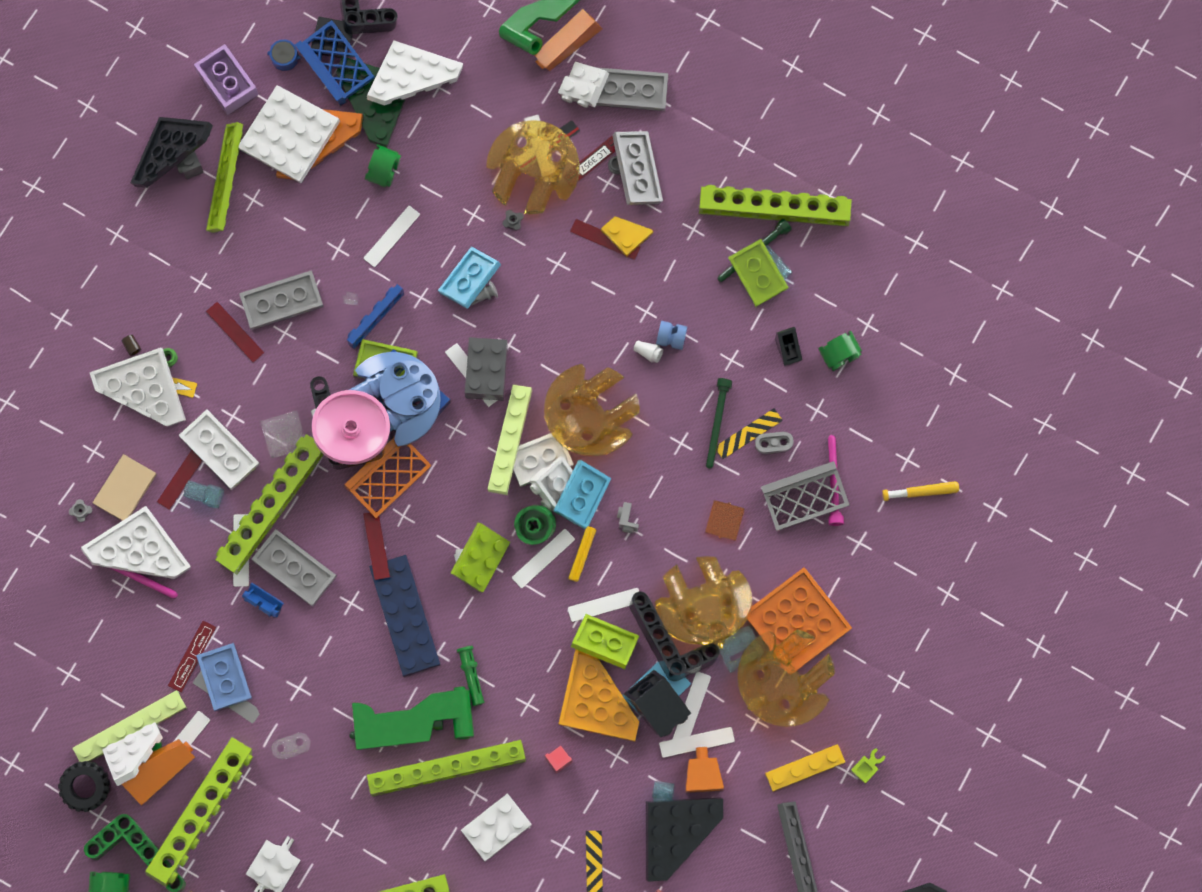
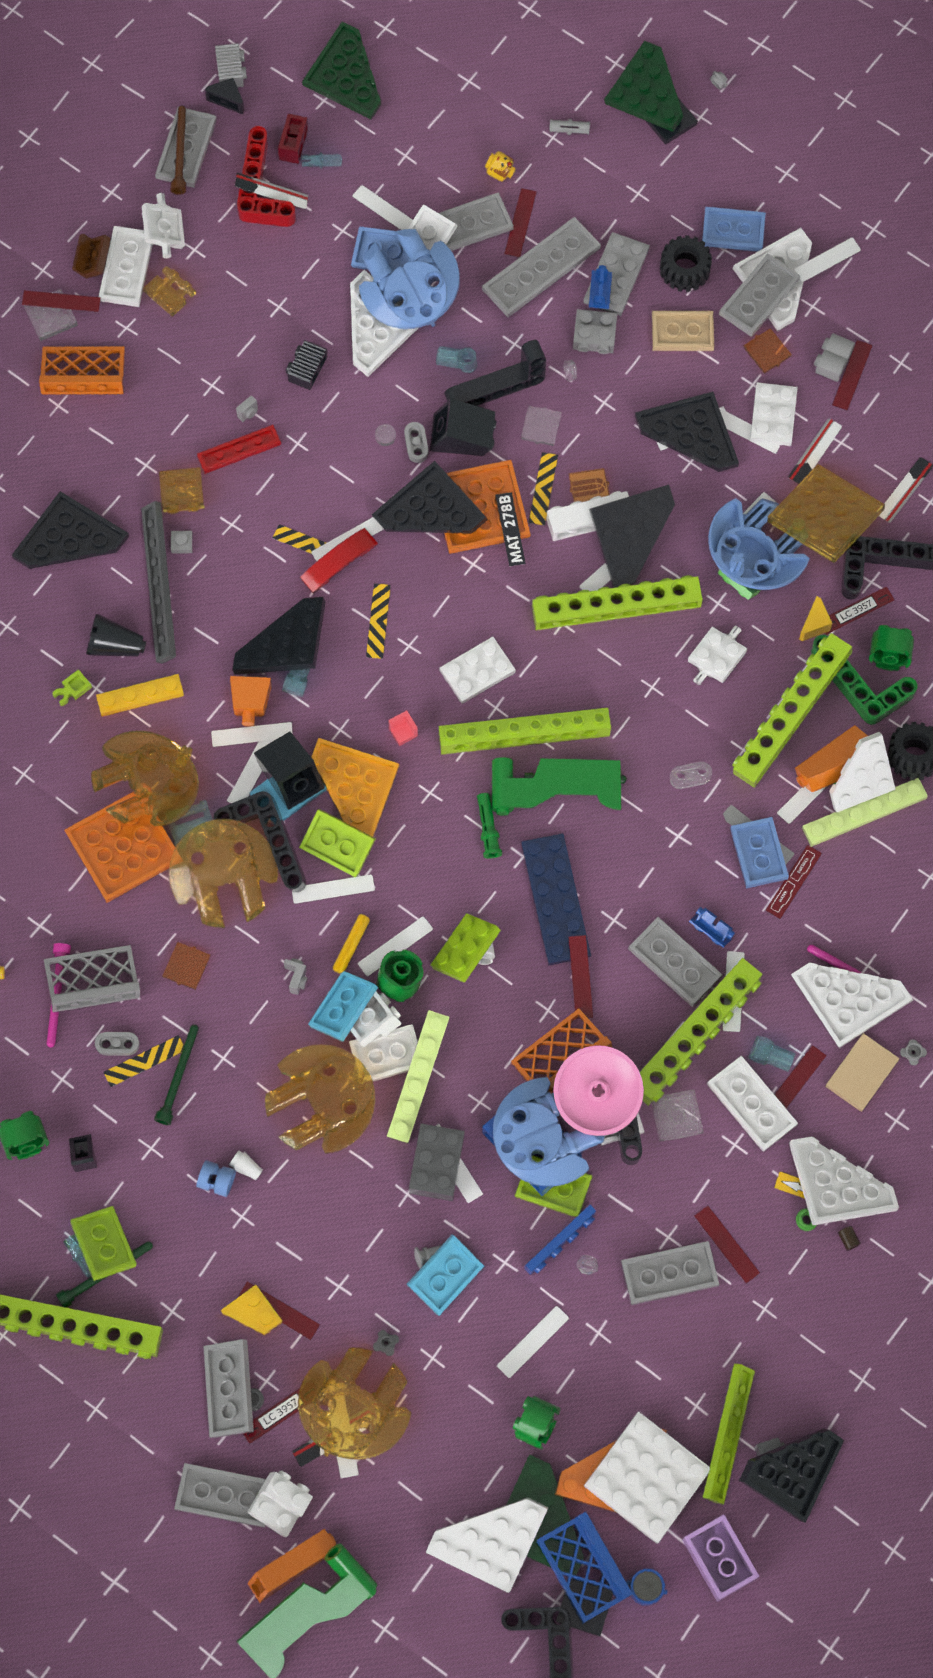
camera: 175 degrees left, 5 degrees down
none -> black cone [86,614,146,657]

